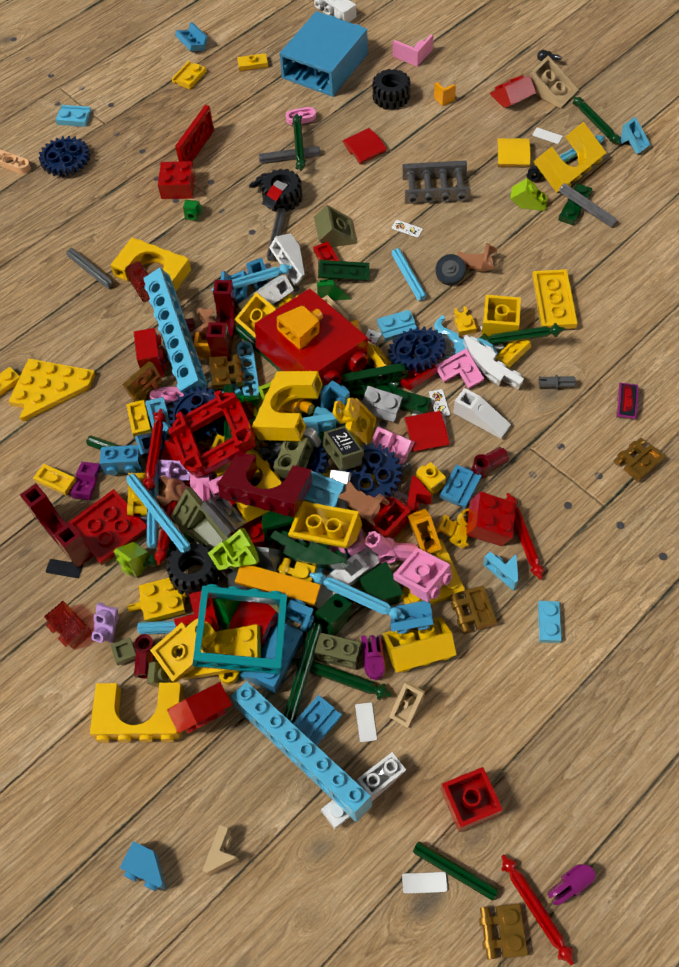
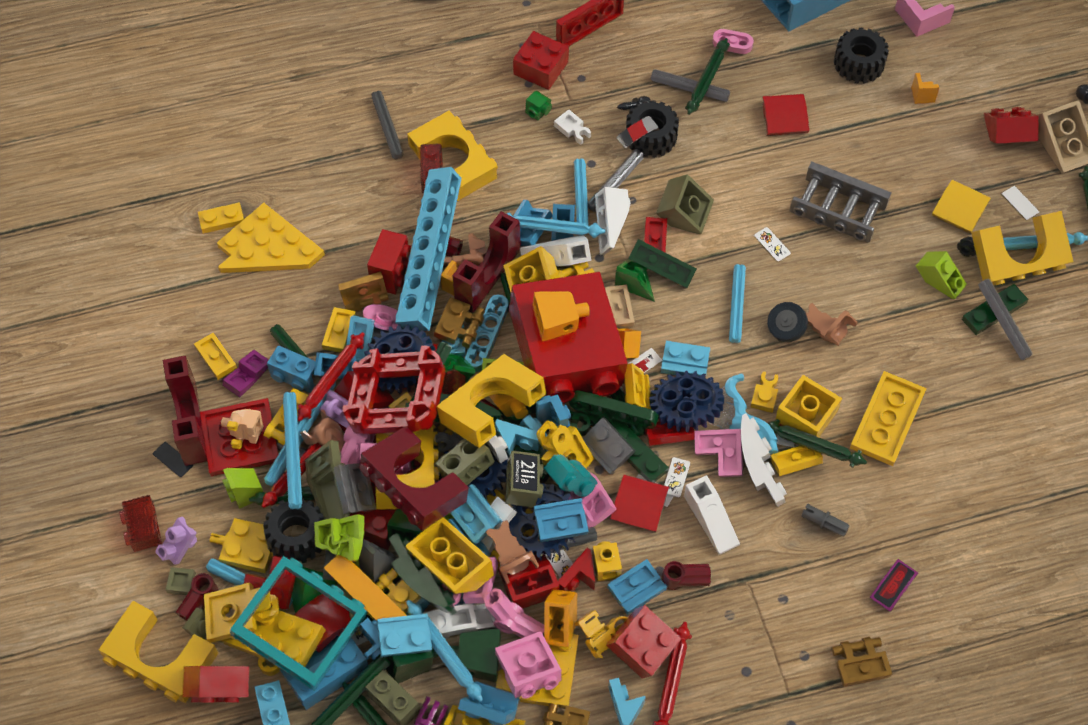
camera: 25 degrees right, 0 degrees up
none -> light nougat piece [221,409,264,449]
none -> medium azure plate [377,613,432,657]
none -> dark azure plate [533,498,589,542]
none -> teal brick [544,455,598,497]
none -> white plate [554,110,591,144]
none -> medium azure axle [574,158,589,225]

